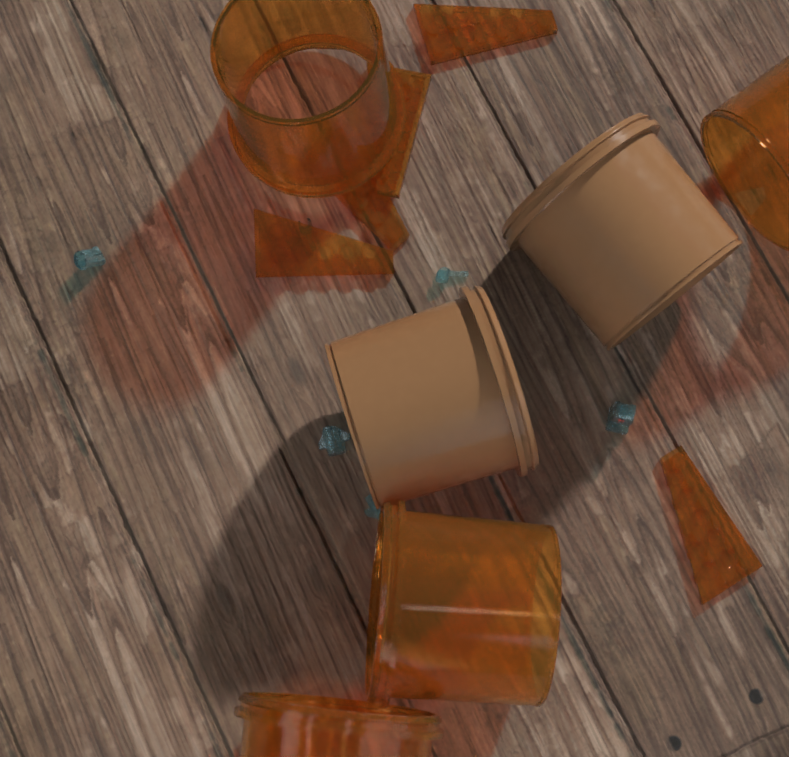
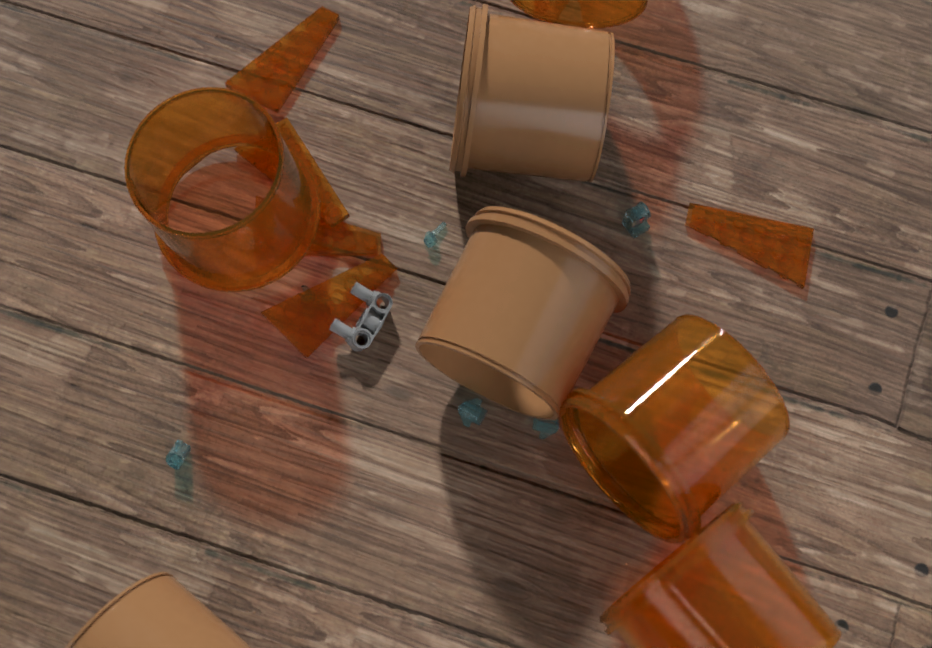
camera: 45 degrees left, 5 degrees down
none -> light grey piece [329,282,393,351]

